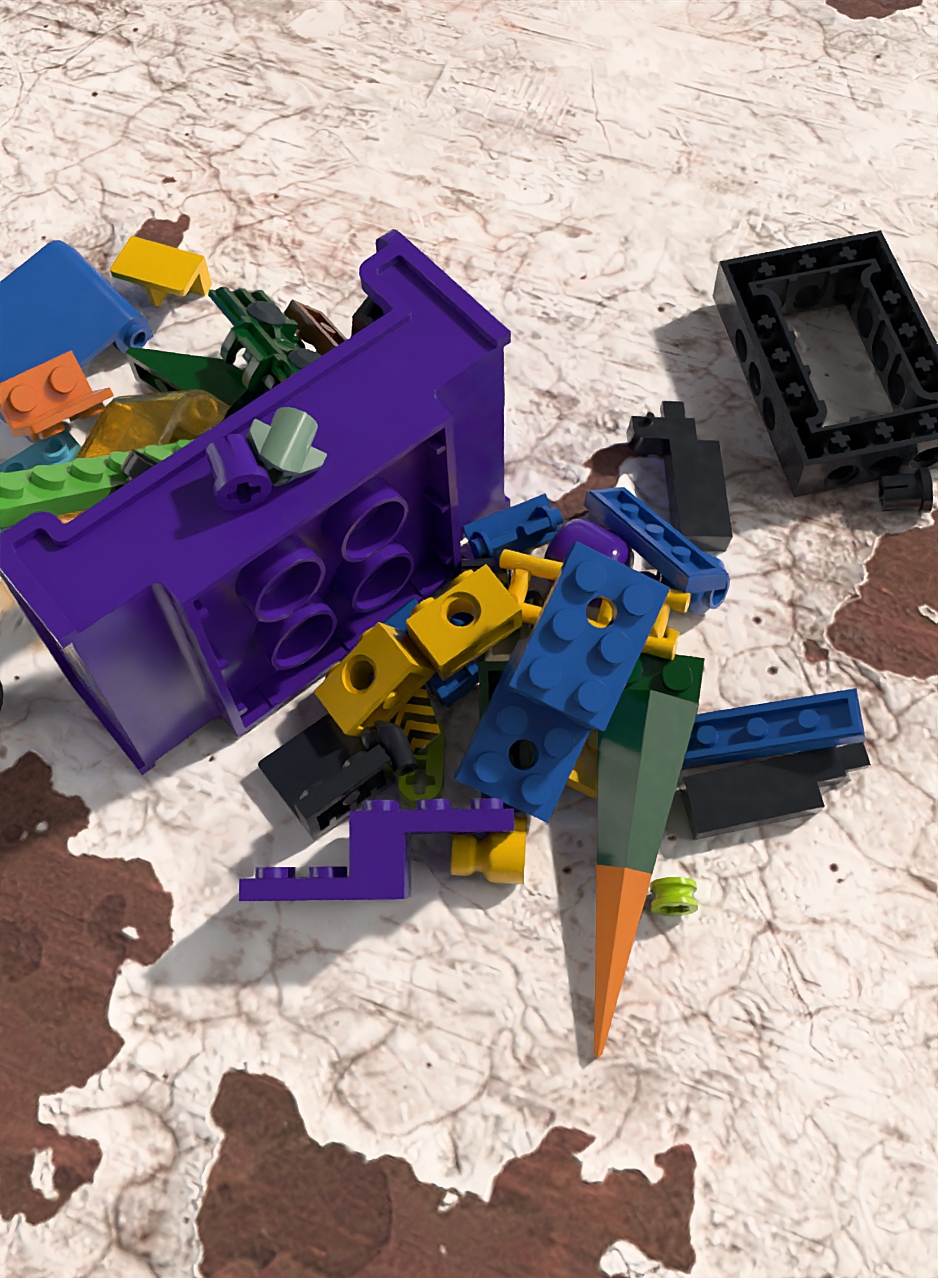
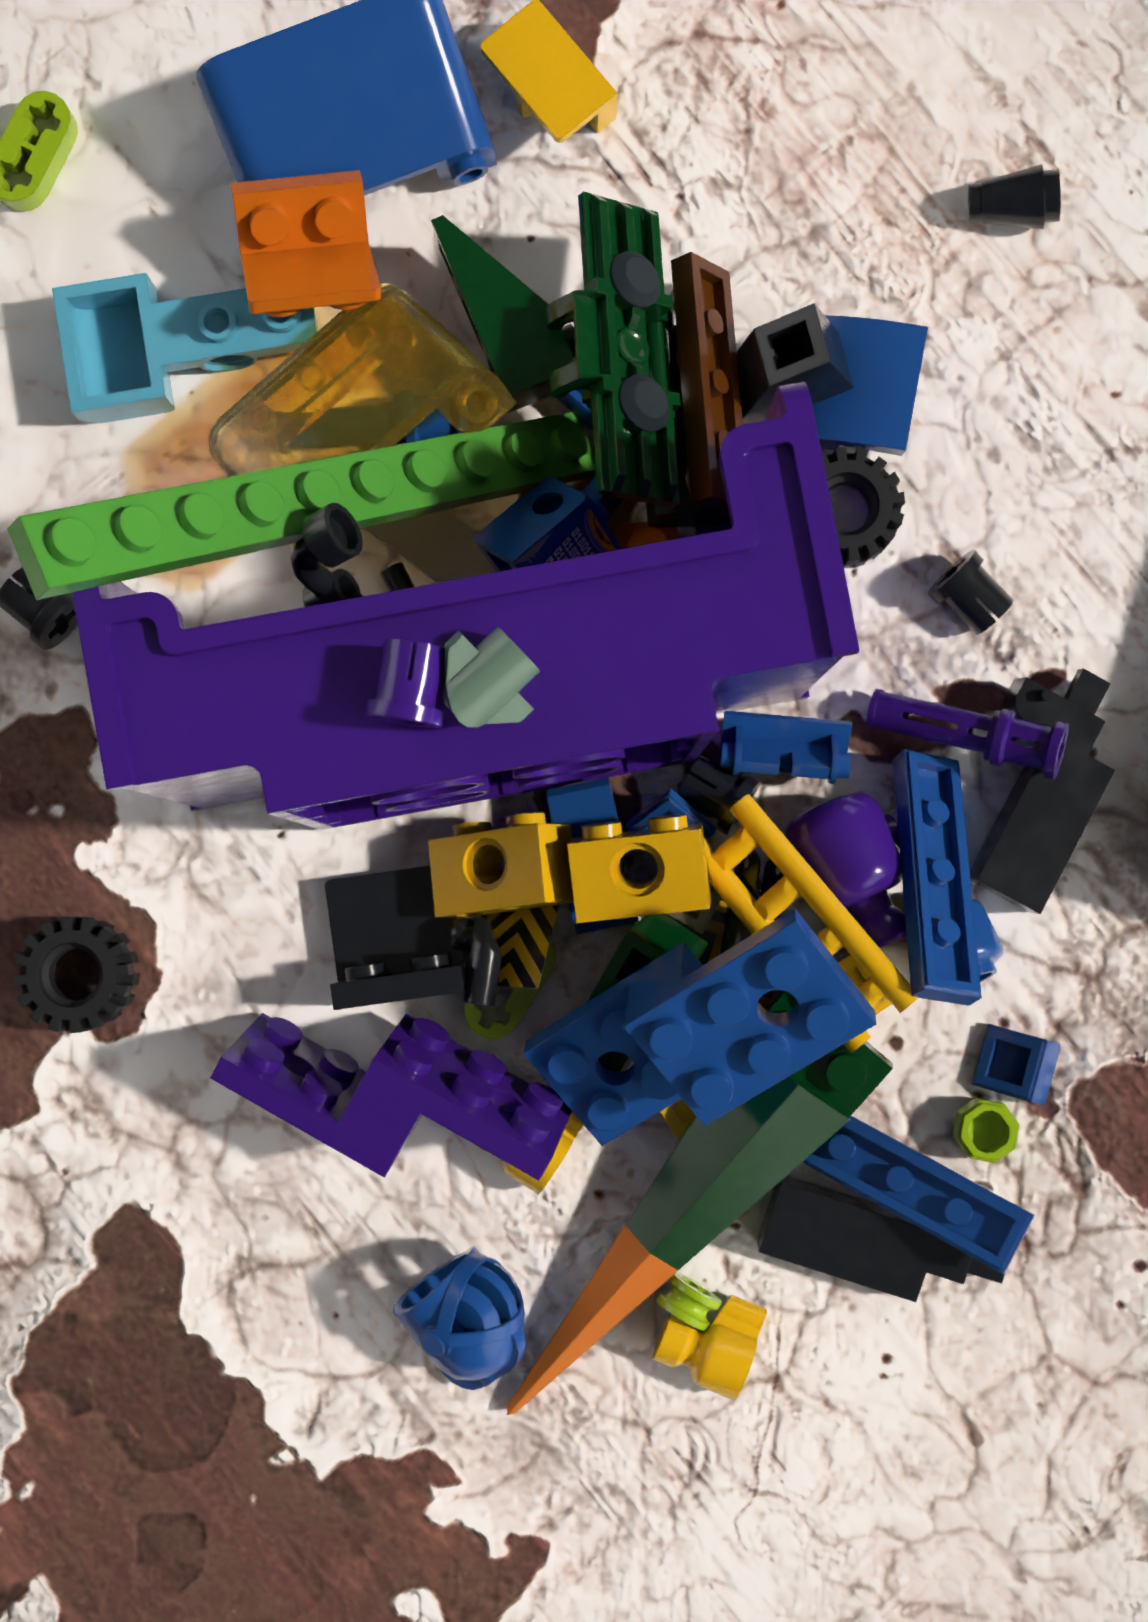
camera: 30 degrees right, 25 degrees up
none -> black tyre [12,917,140,1033]
none -> blue helmet [393,1246,526,1390]
none -> yellow piece [652,1294,767,1401]
none -> dark purple pin [866,688,1069,780]
none -> black bush [928,550,1014,635]
none -> lime tile [952,1098,1020,1163]
none -> black cone [968,164,1061,229]
none -> blue slope [971,1023,1060,1105]

